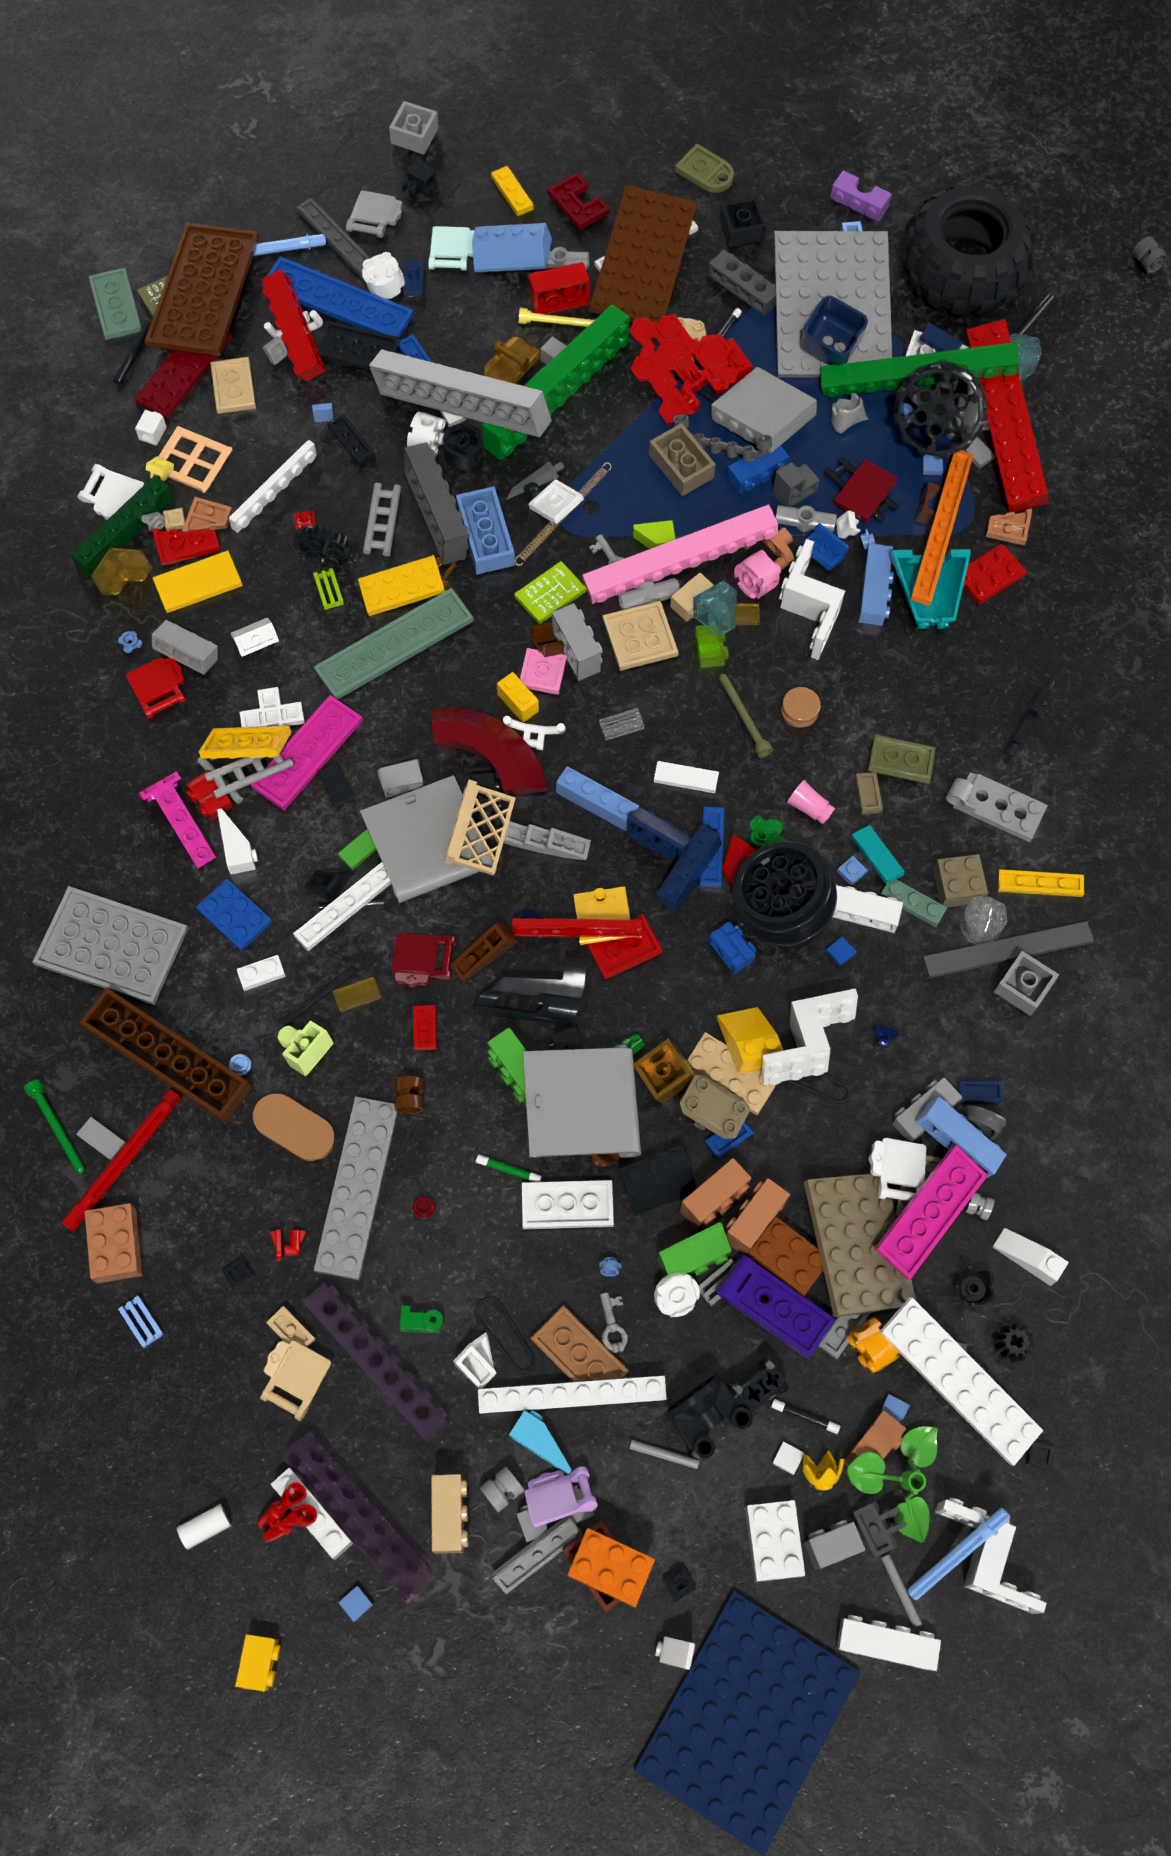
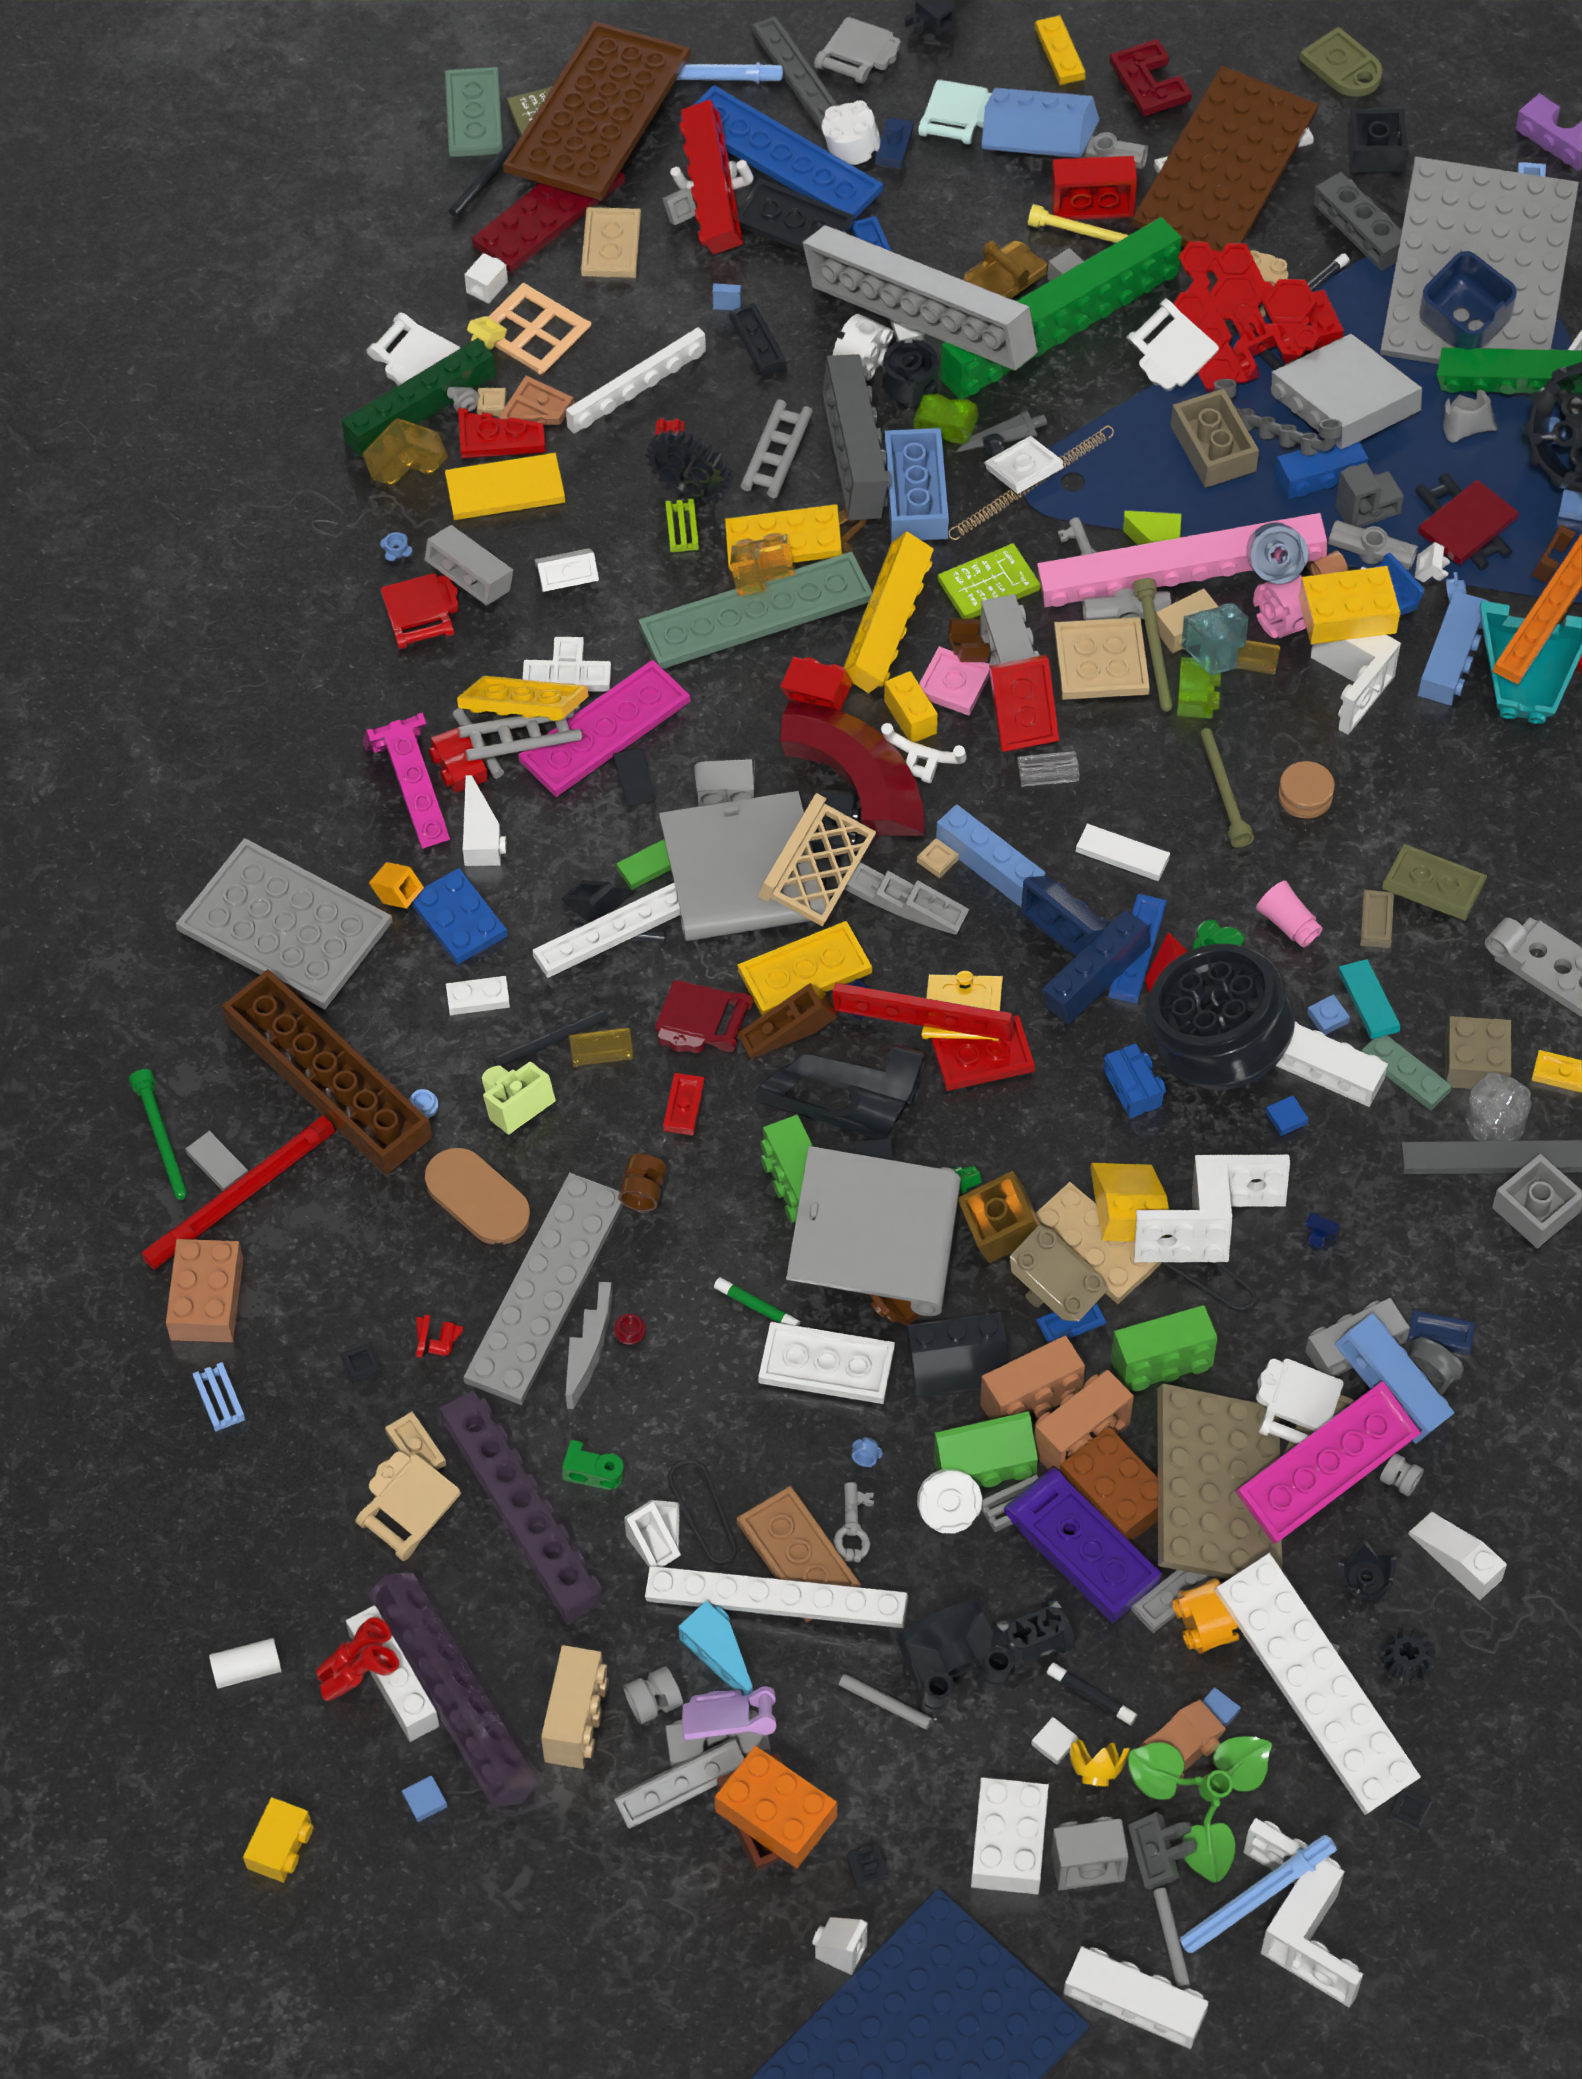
camera: 15 degrees right, 10 degrees down
none -> light orange brick [369,862,424,909]
none -> light grey slope [566,1282,613,1409]
none -> clear yellow brick [730,533,795,596]
none -> yellow plate [738,921,872,1016]
none -> red brick [780,657,853,711]
none -> yellow brick [843,531,934,693]
none -> clear neon green brick [913,394,978,444]
none -> tan tile [917,838,959,878]
none -> red plate [989,655,1059,752]
none -> bright green brick [1111,1305,1217,1391]
none -> white piece [1126,298,1219,391]
none -> olive piece [1132,578,1172,711]
none -> sand blue brick [1246,522,1308,584]
none -> yellow brick [1299,566,1400,645]

